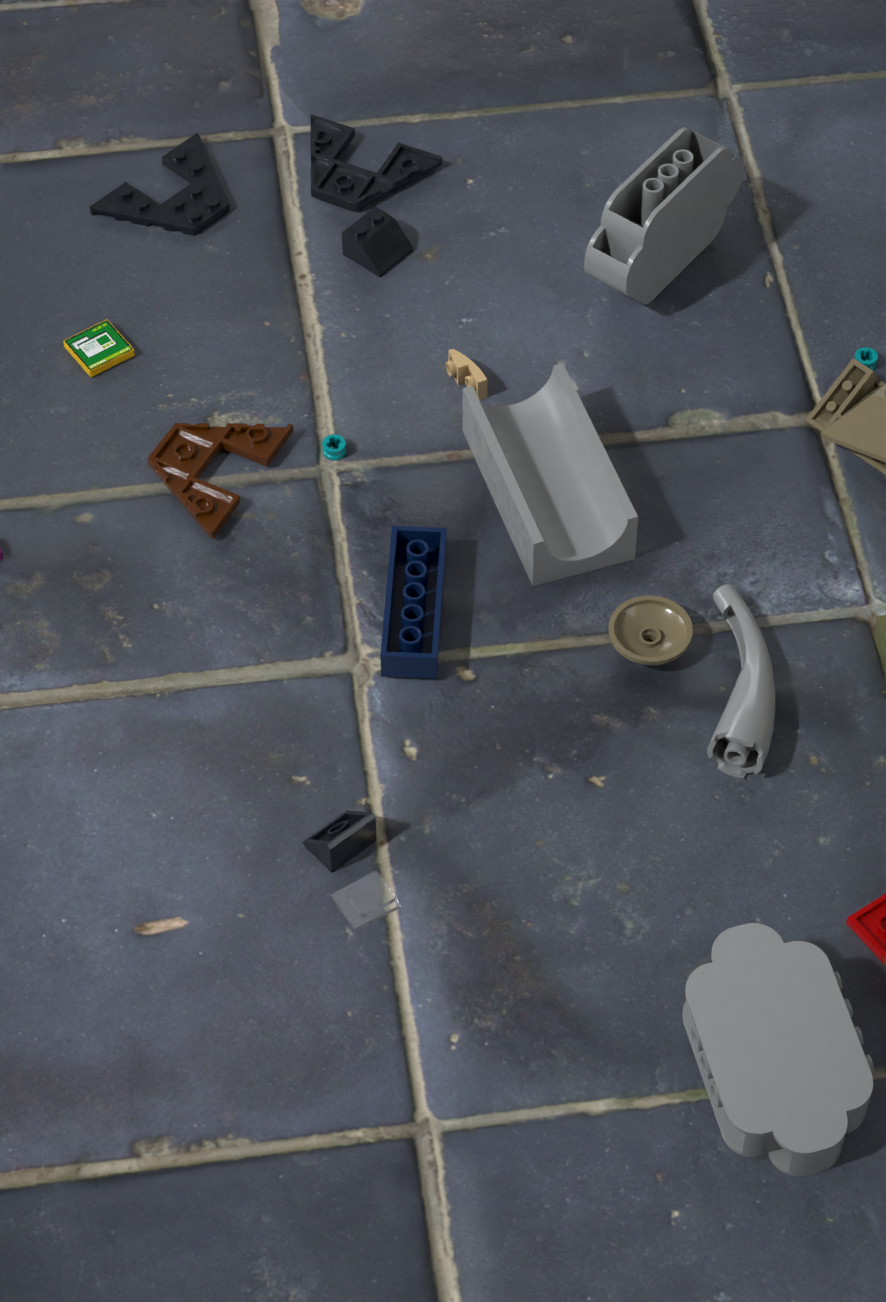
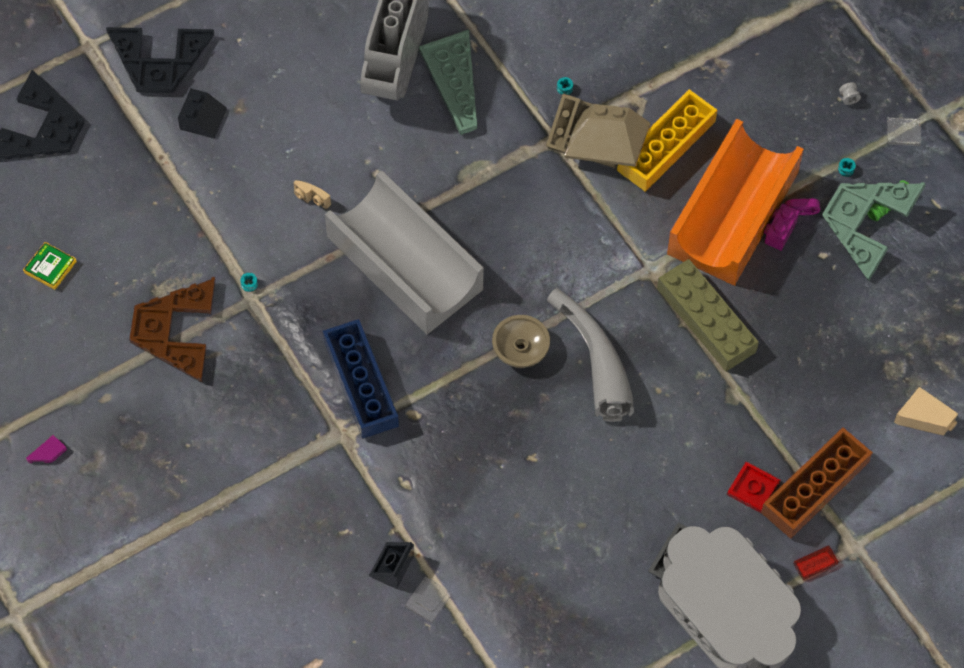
camera: 25 degrees left, 10 degrees up
none -> sand green wing [419,29,477,135]

